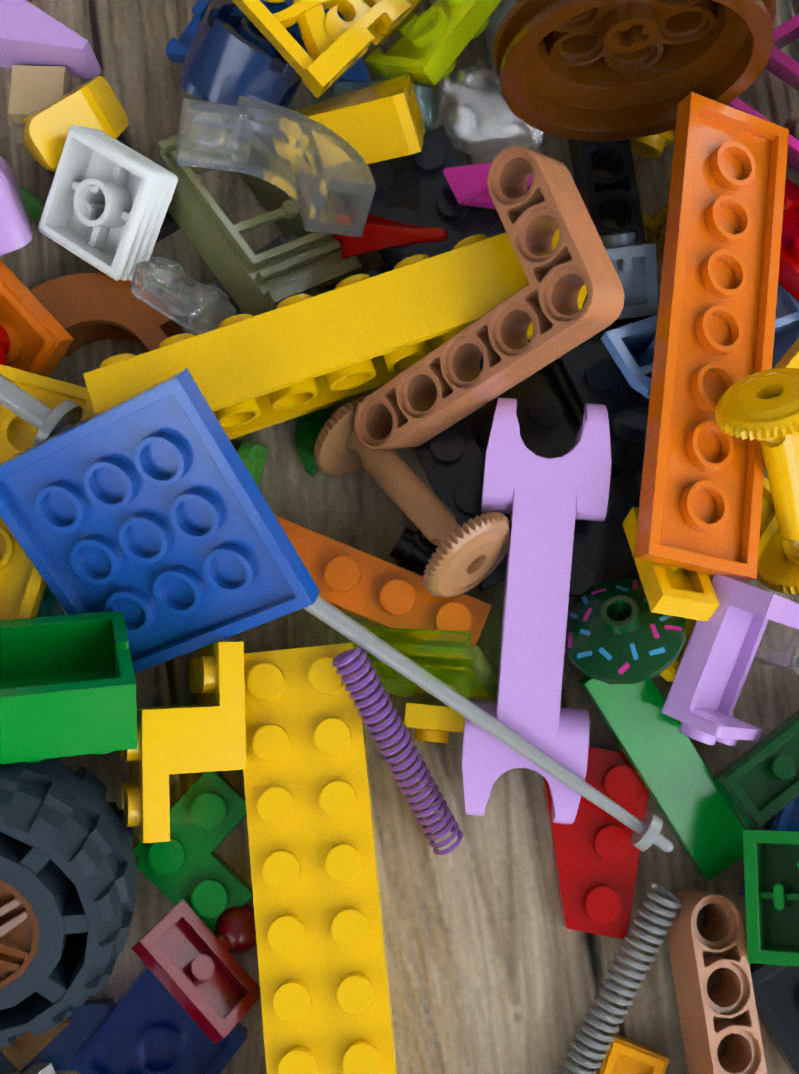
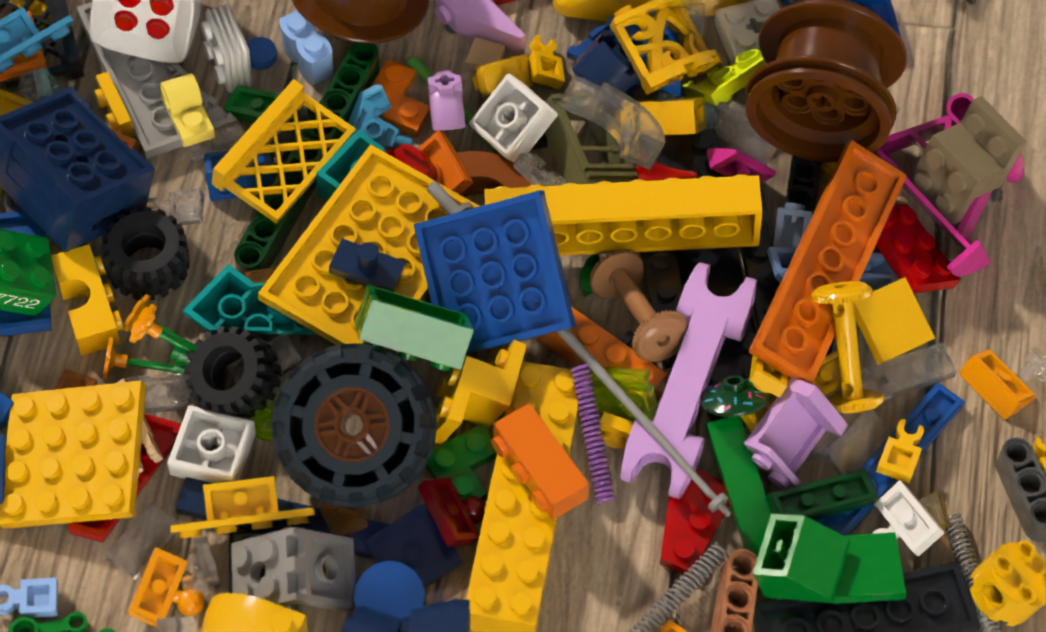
camera: 15 degrees right, 20 degrees down
nougat beam [354,146,625,449] -> none
none -> orange brick [491,403,589,521]
none -> yellow plate [528,35,565,89]

